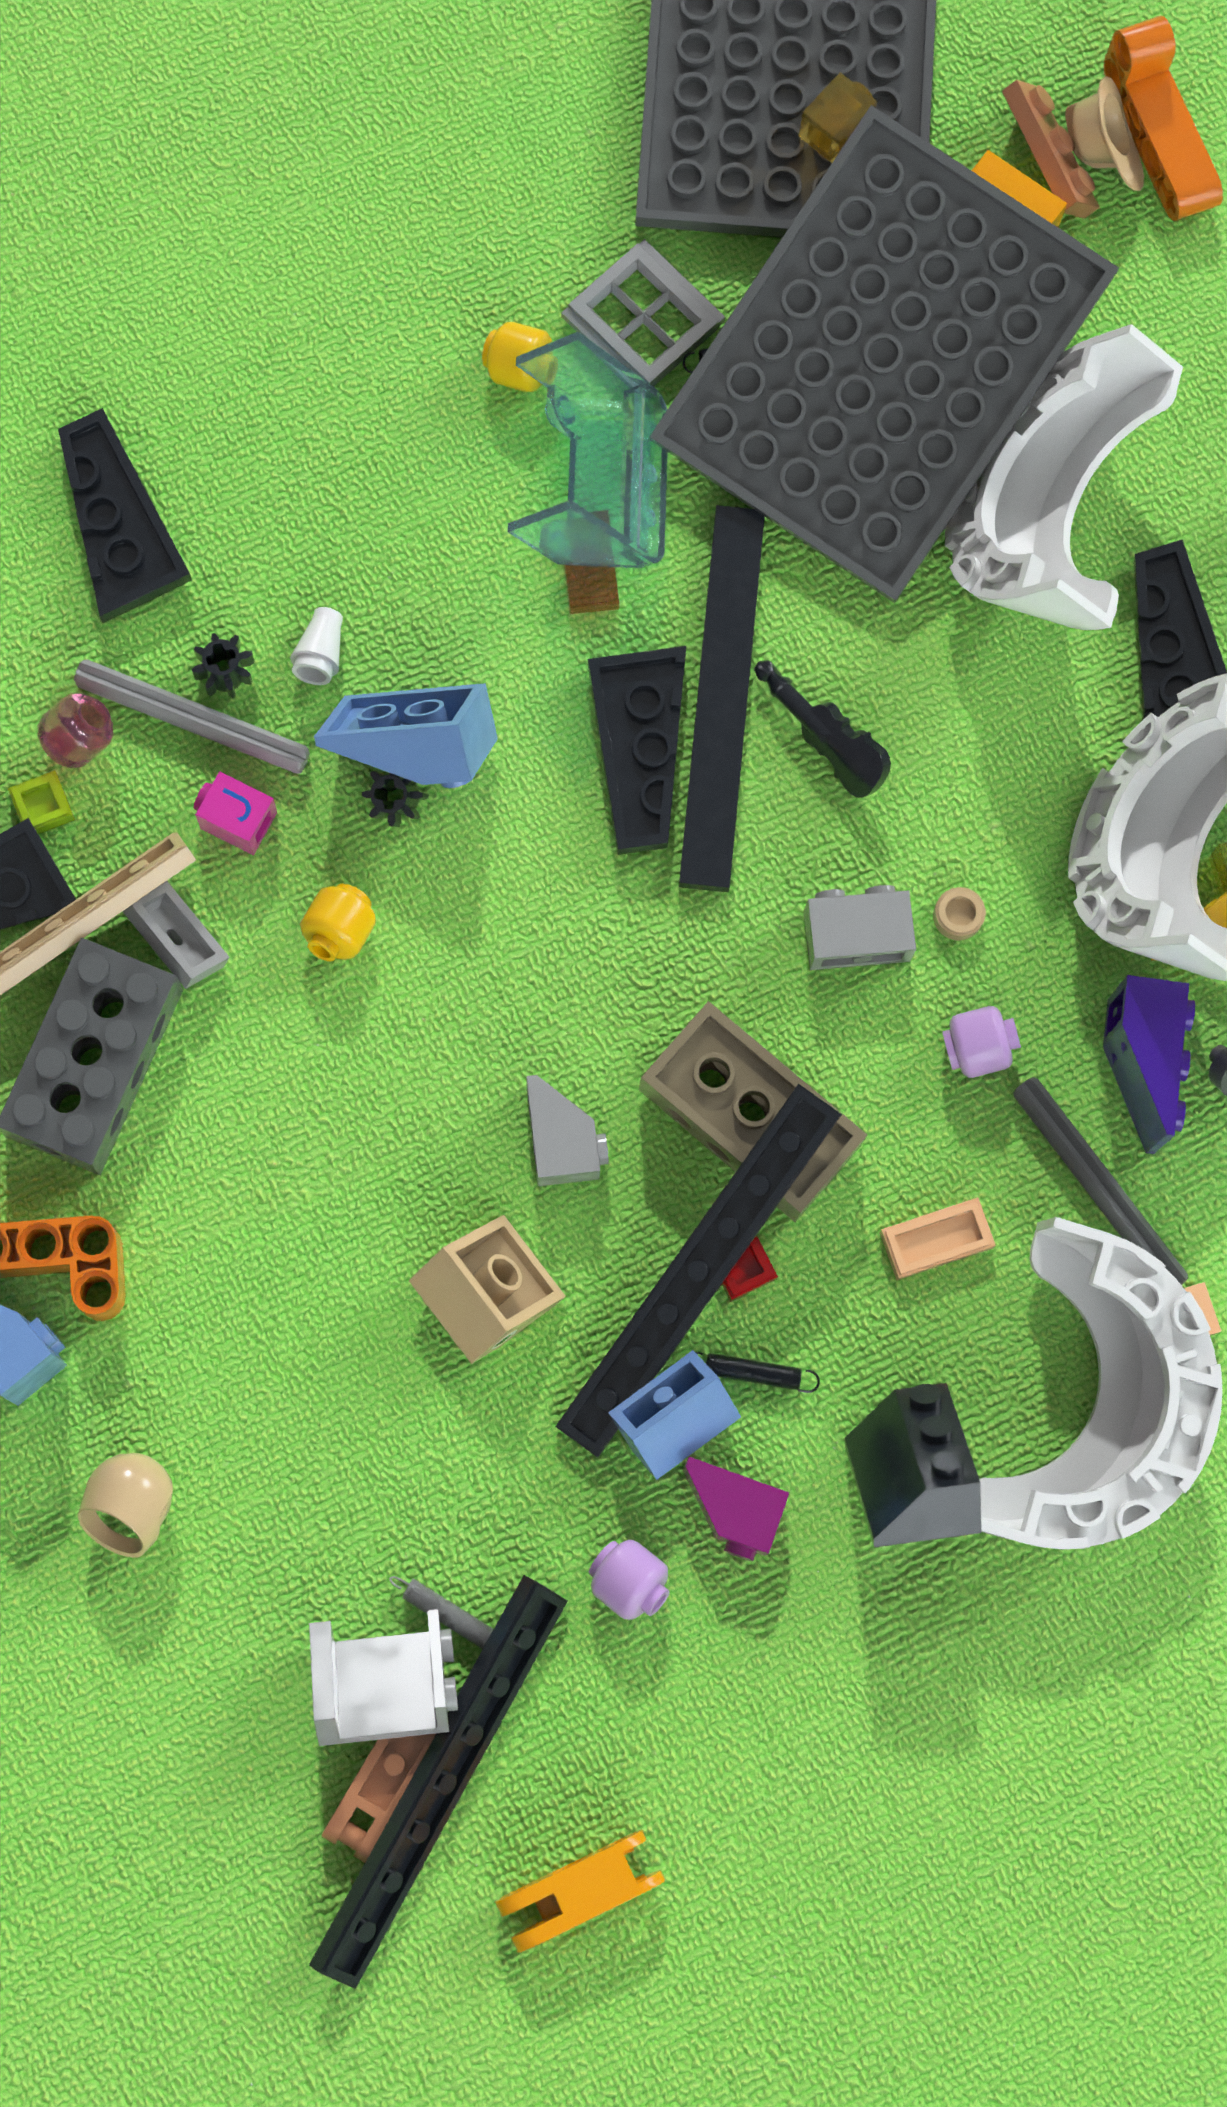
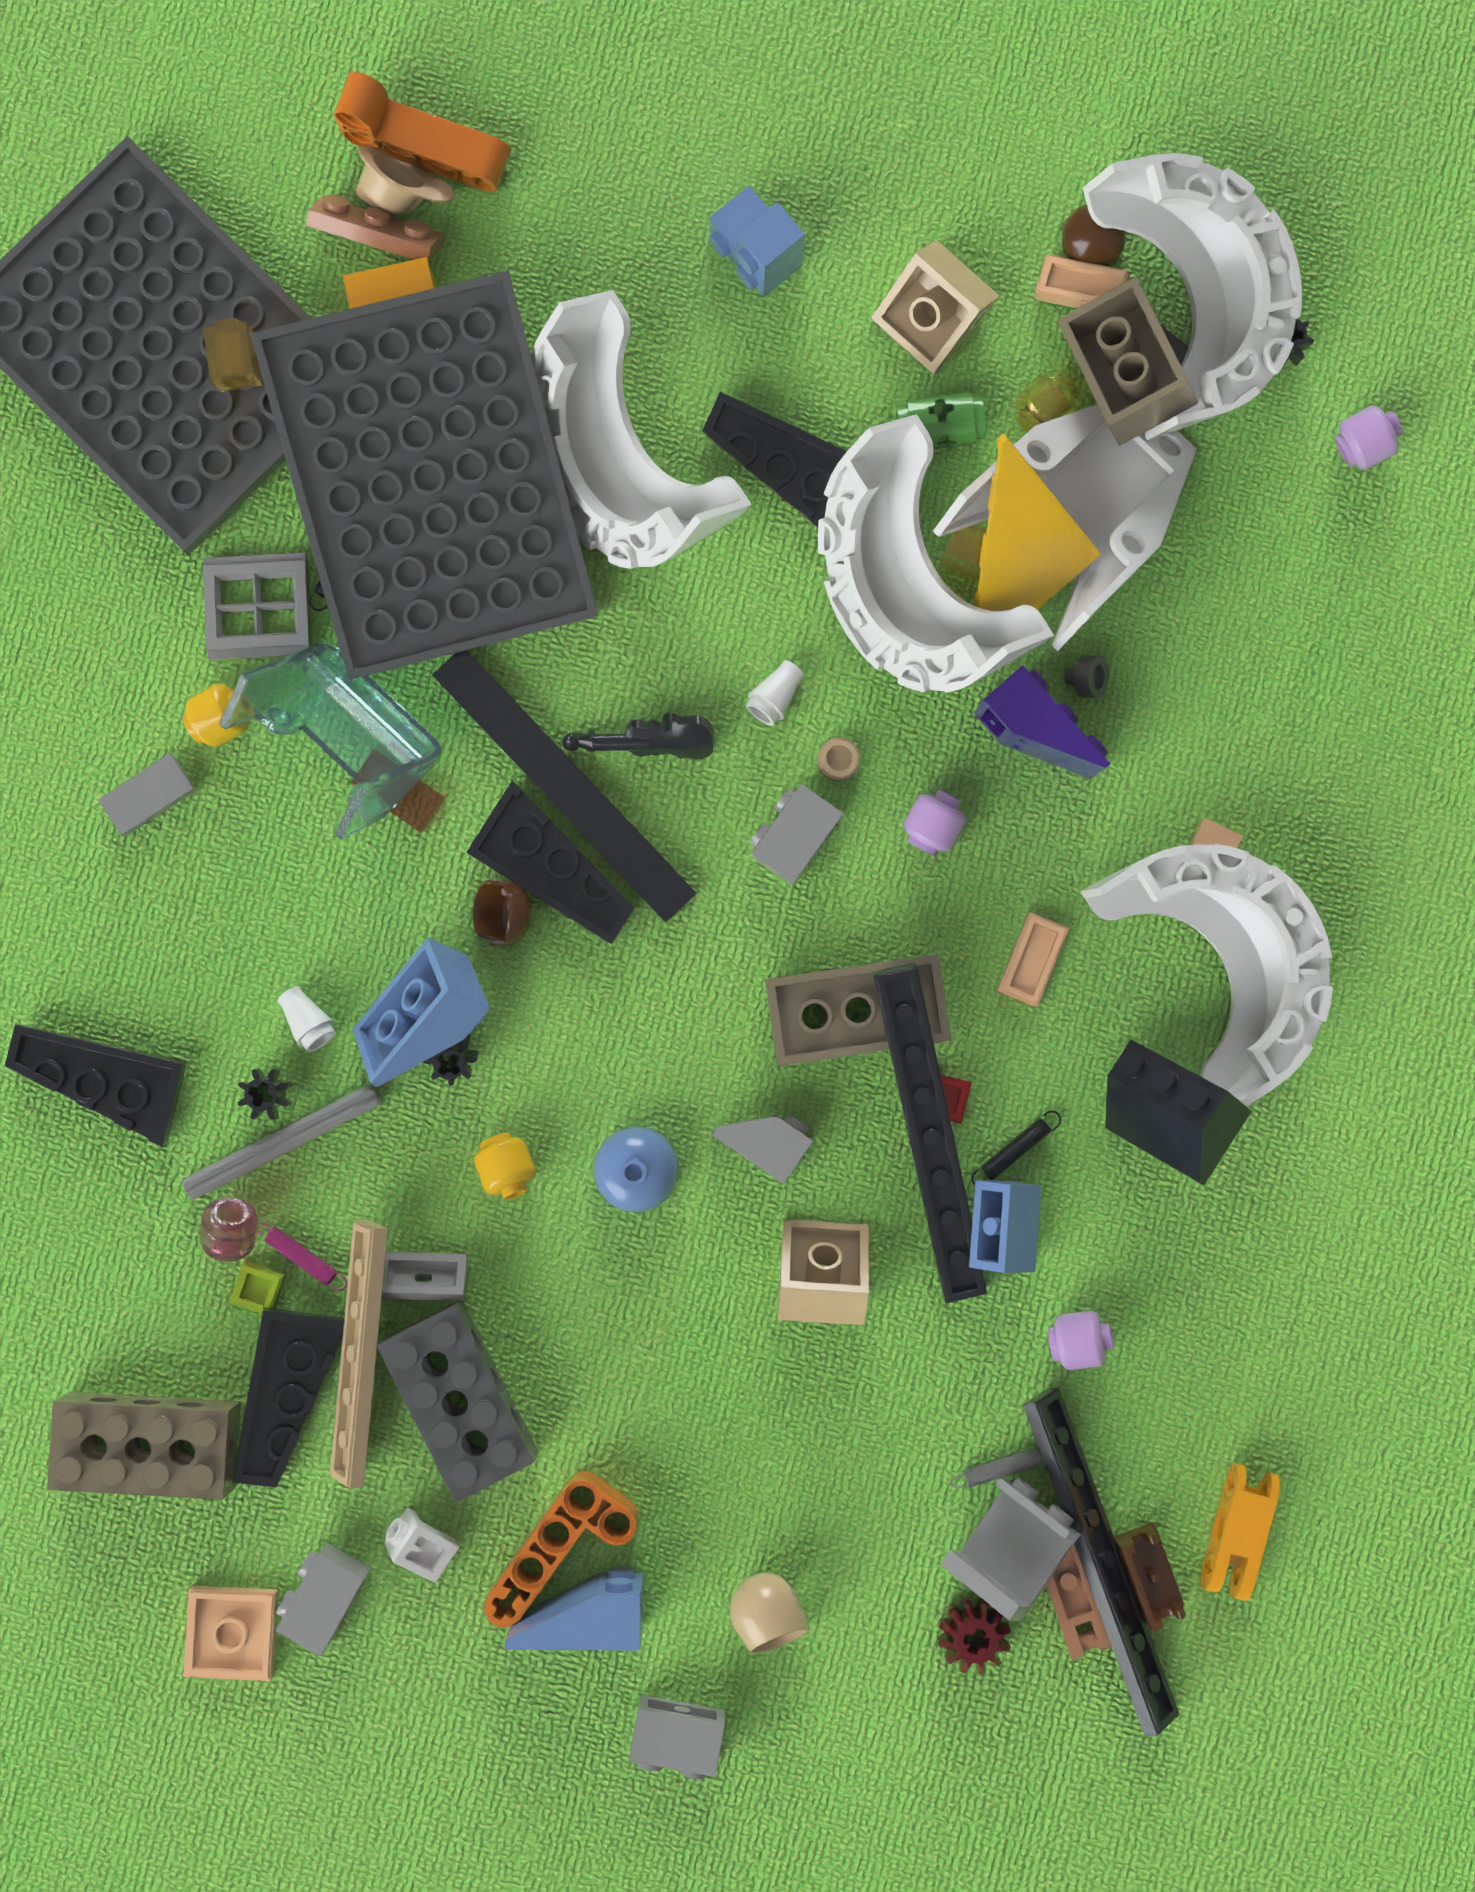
camera: 45 degrees left, 10 degrees up
dark pink brick [194,771,277,856] -> none
magenta slope [683,1457,789,1561] -> none
dark grey axle [1013,1077,1188,1285] -> none
none -> light grey tile [98,753,196,837]
none -> dark pink piece [254,1223,347,1291]
none -> reddish brown hair [472,880,532,946]
none -> medium blue cylinder [593,1126,679,1213]
none -> white cone [746,660,804,726]
none -> dark red gear [937,1596,1011,1675]
none -> reddish brown hinge [1114,1522,1186,1632]

